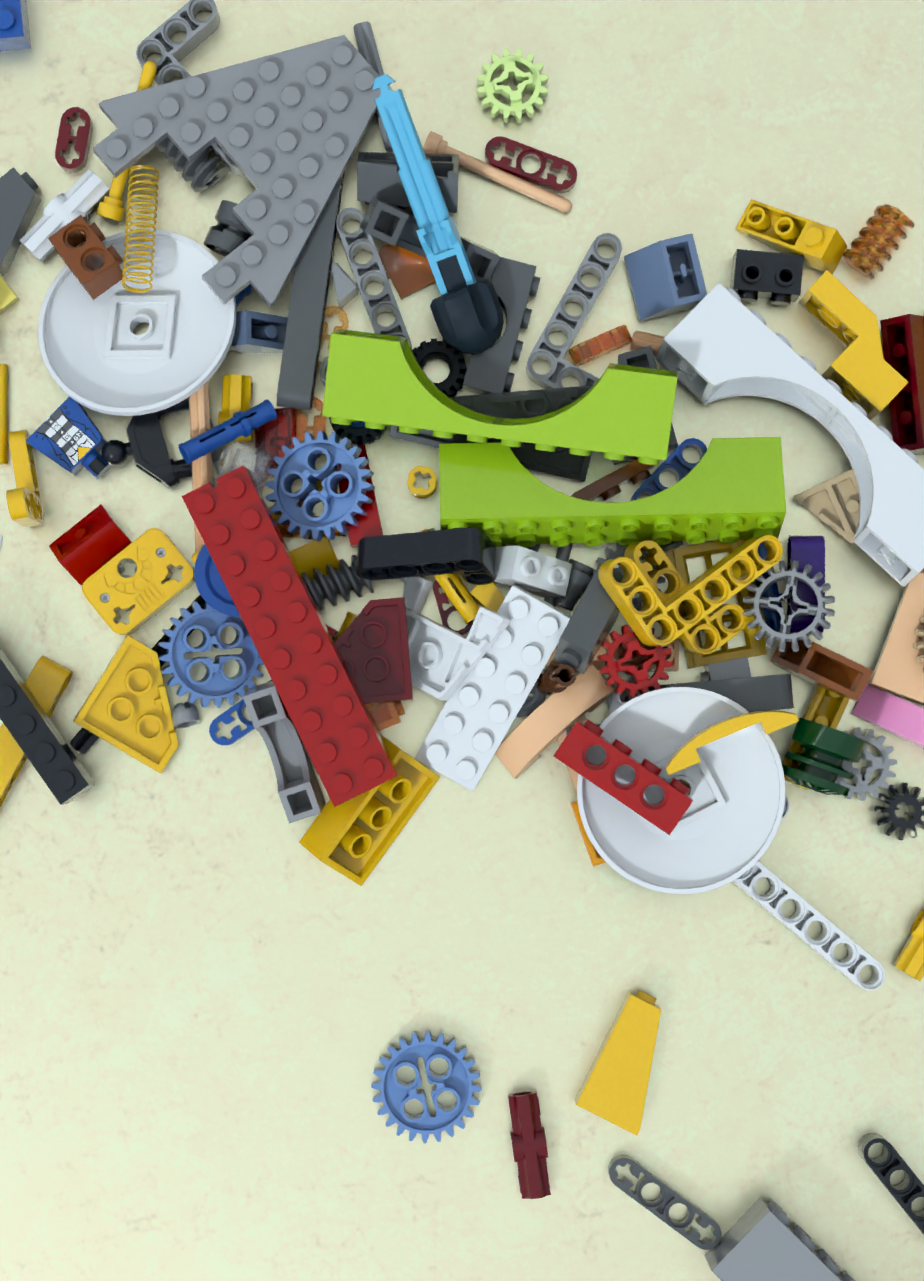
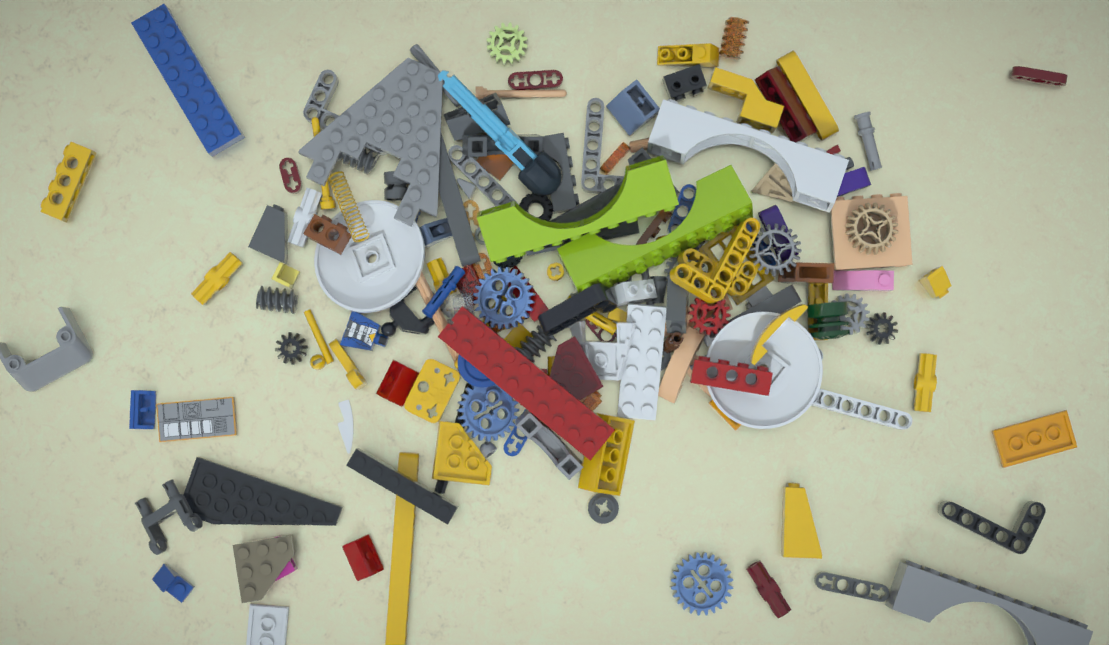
camera: 25 degrees left, 0 degrees up
none -> dark grey gear [588,493,619,524]

